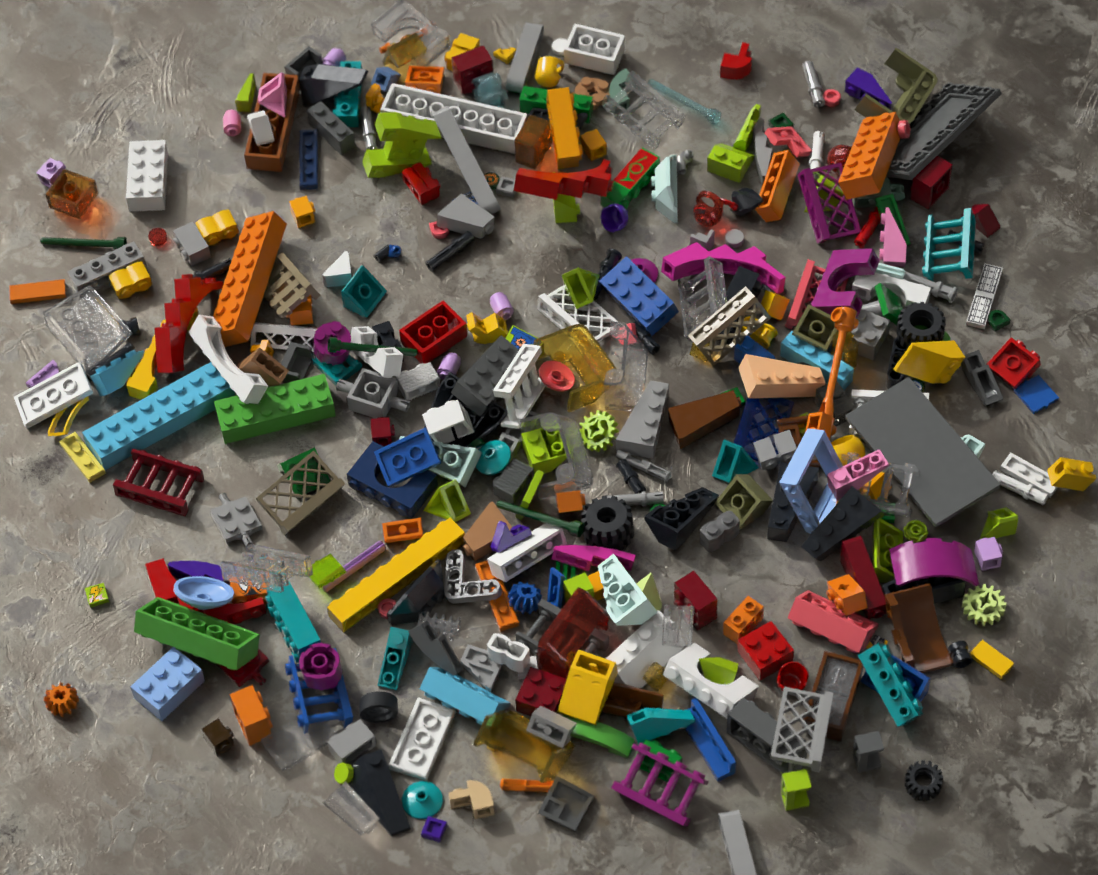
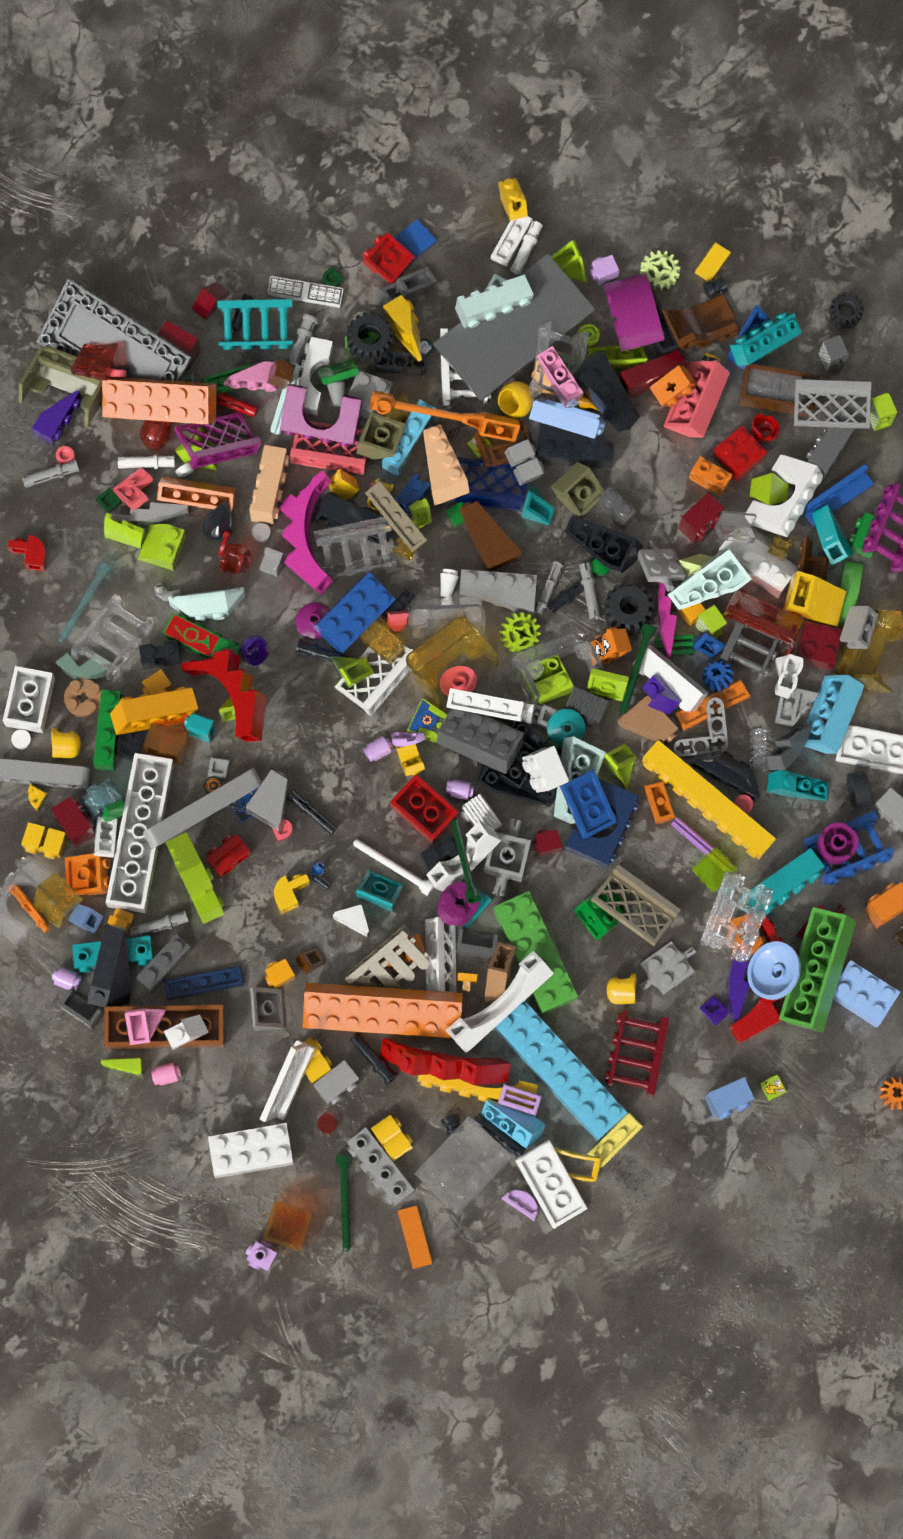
camera: 105 degrees left, 20 degrees up
none -> clear red plate [71,343,119,381]
none -> white arch [94,817,117,857]
none -> green tile [103,799,125,823]
none -> black brick [139,639,181,670]
none -> teal brick [184,712,216,743]
none -> light nougat wedge [250,445,290,525]
none -> light grey slope [250,987,285,1031]
none -> white fence [260,1040,316,1122]
none -> reddish brown brick [267,359,296,389]
none -> yellow brick [274,874,310,914]
none -> reddish brown slope [296,947,325,975]
none -> white piece [353,839,434,896]
none -> clear yellow brick [361,620,406,664]
none -> lavender tile [391,732,425,746]
none -> lime plate [409,498,432,529]
none -> white cone [440,569,459,598]
none -> light aqua wedge [455,275,534,328]
none -> lavender tile [498,1084,542,1116]
none -> yellow helmet [607,974,637,1004]
none -> light grey plate [638,540,685,592]
none -> dark purple slope [699,996,729,1026]
none -> medium blue brick [705,1077,754,1120]

